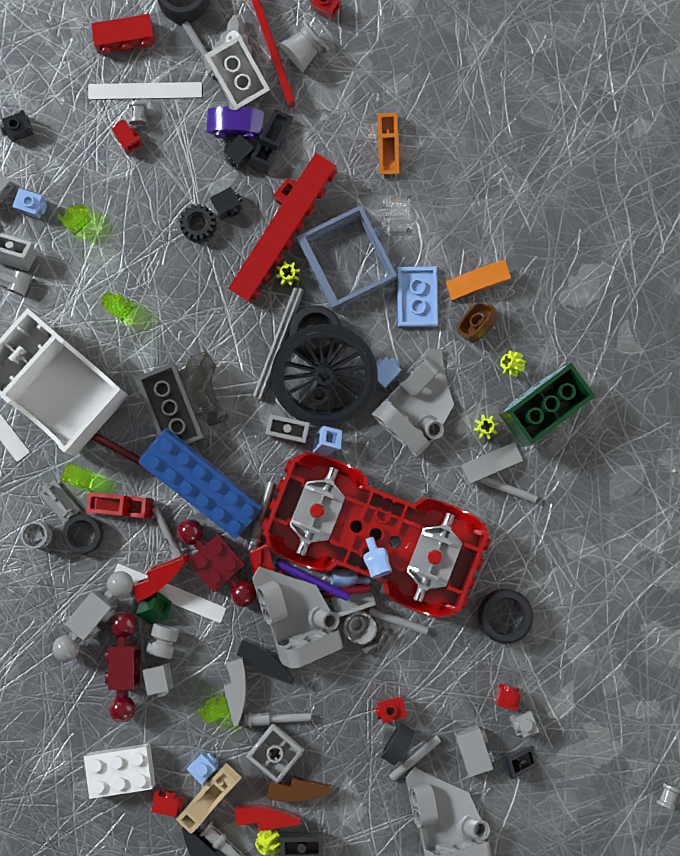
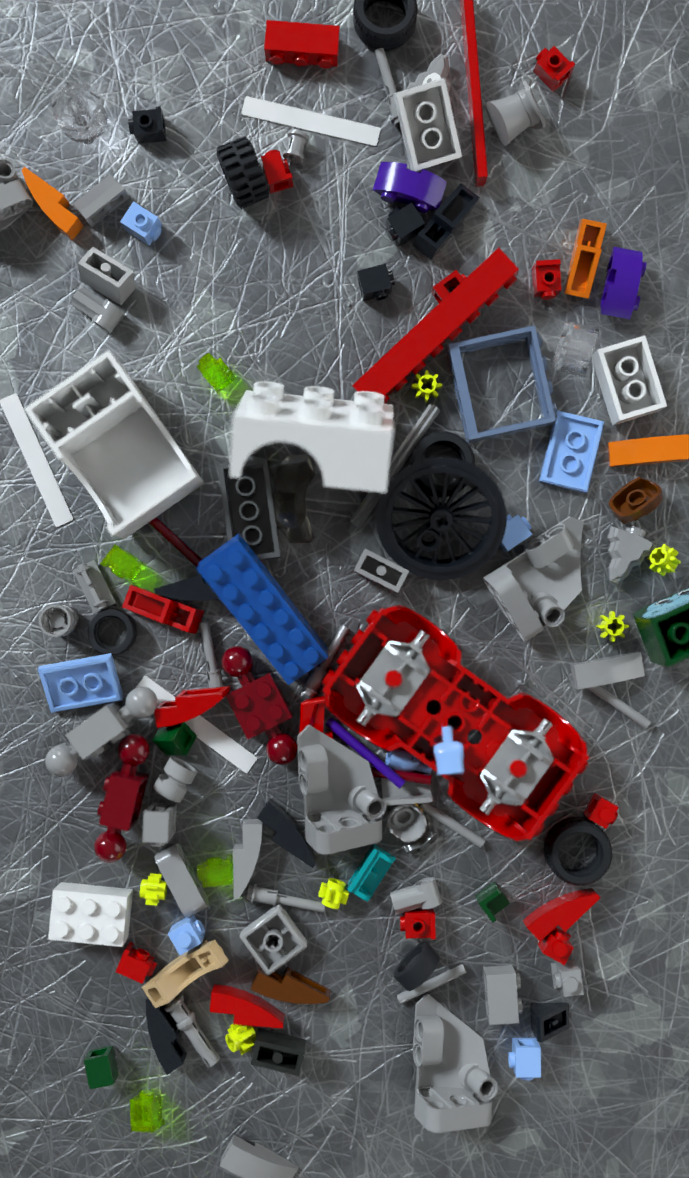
camera: 15 degrees right, 5 degrees up
clear neon green brick [57,203,92,235] -> none
black tyre [179,204,217,243] -> none
light blue brick [313,426,342,456] -> none
none -> light blue tile [38,653,124,713]
none -> neon yellow gear [140,873,168,906]
none -> black slope [154,575,220,601]
none -> light grey beam [154,843,210,918]
none -> black tyre [217,136,269,209]
none -> white piece [230,381,393,493]
none -> neon yellow gear [318,878,349,909]
none -> teal hinge [347,843,396,902]
none -> light grey piece [390,877,442,915]
none -> dark green panel [475,881,510,923]
none -> light blue brick [508,1038,541,1080]
none -> red slope [523,888,601,942]
none -> red brick [532,259,562,300]
none -> red brick [583,793,619,829]
none -> white brick [591,335,667,426]
none -> dark purple brick [600,247,647,319]
none -> light grey rock [607,525,656,584]

